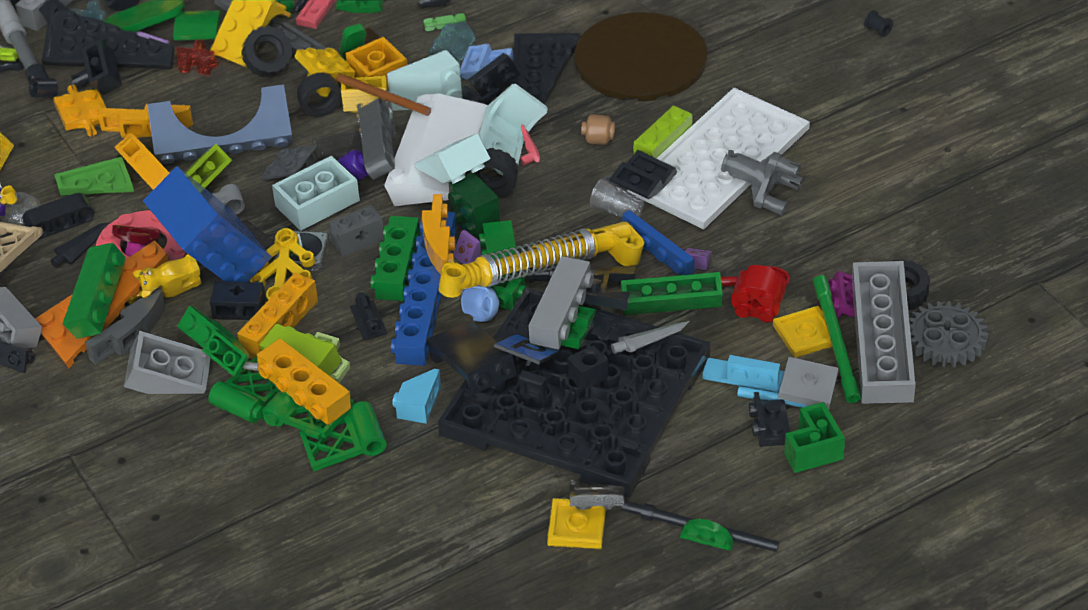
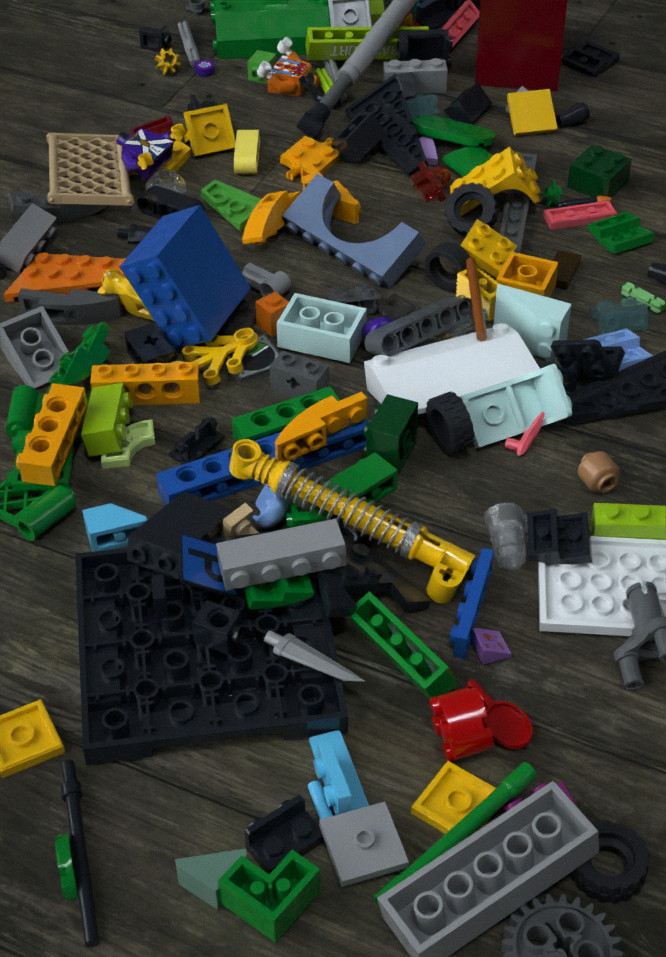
camera: 55 degrees right, 0 degrees up
green brick [62,242,126,339] -> none
lime brick [185,144,232,188] -> none
green piece [339,24,367,61] -> none
light aqua slope [414,133,490,184] -> none
medium lavender slope [454,230,481,264] -> none
clear smoke wing [570,480,624,510] -> none
none -> sand green slope [175,848,247,910]
none -> tan bracket [221,503,259,537]
none -> light yellow beam [234,130,260,174]
none -> orange brick [255,292,289,337]

